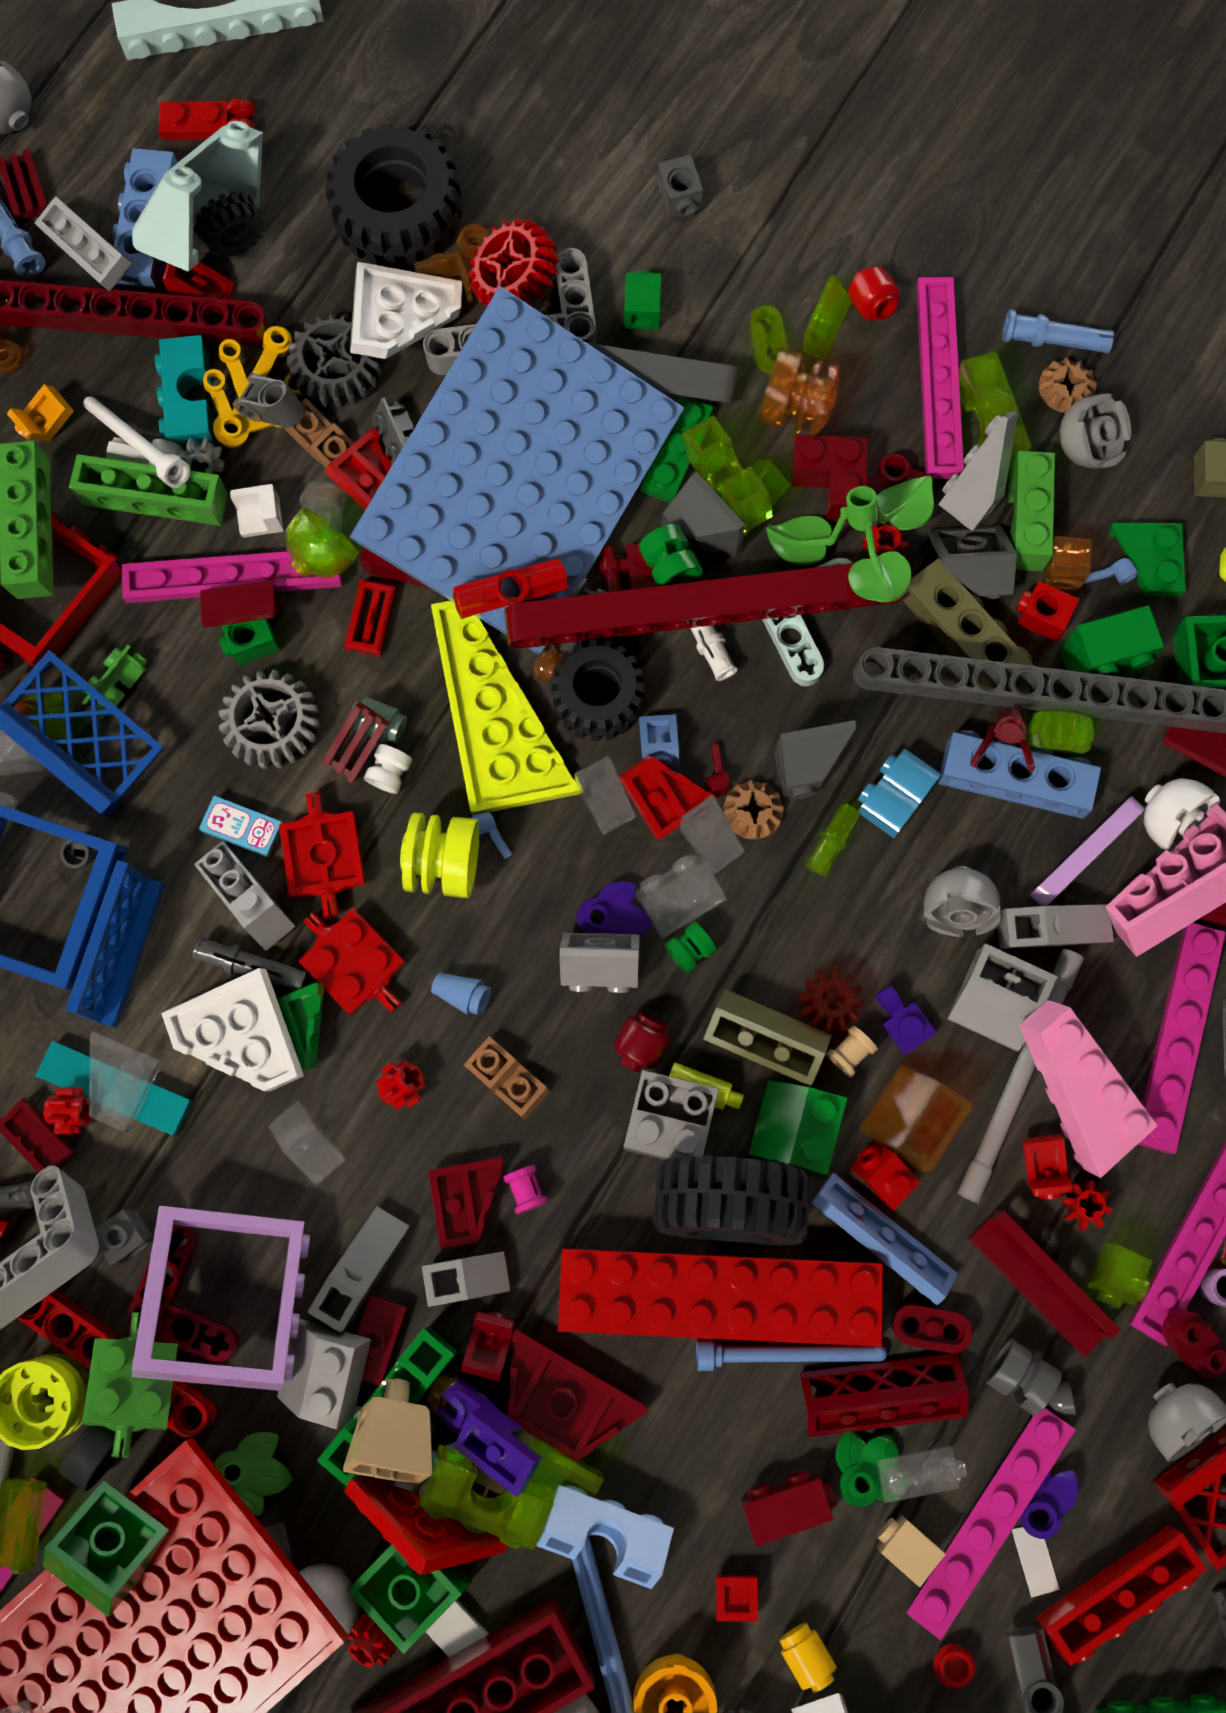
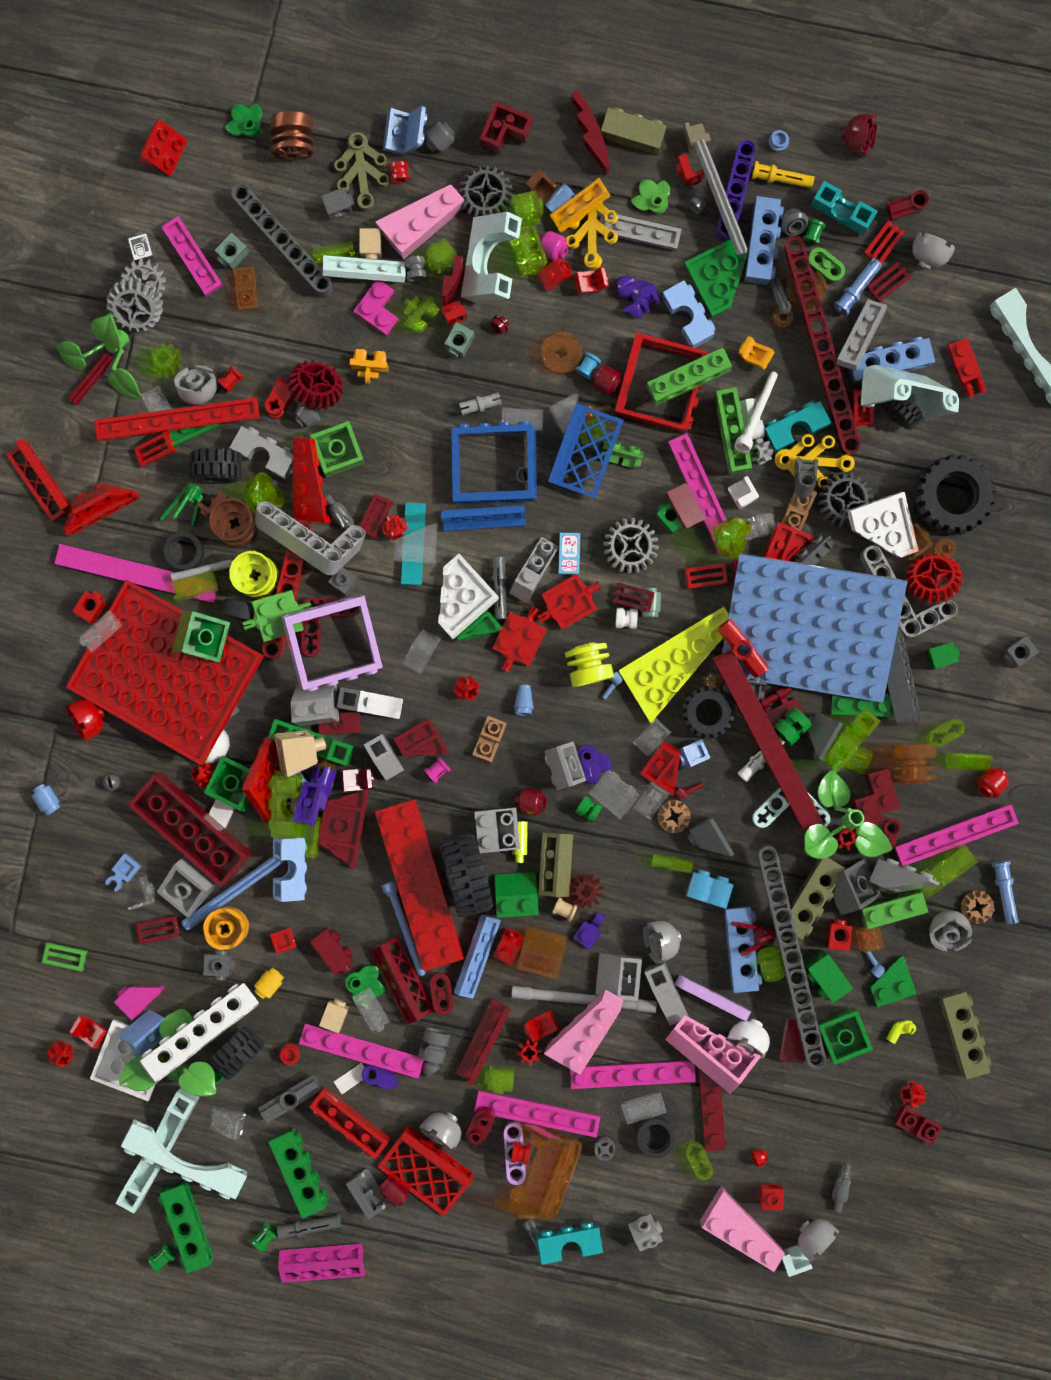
camera: 70 degrees right, 10 degrees up
bright green plate [213,1432,293,1516] -> none

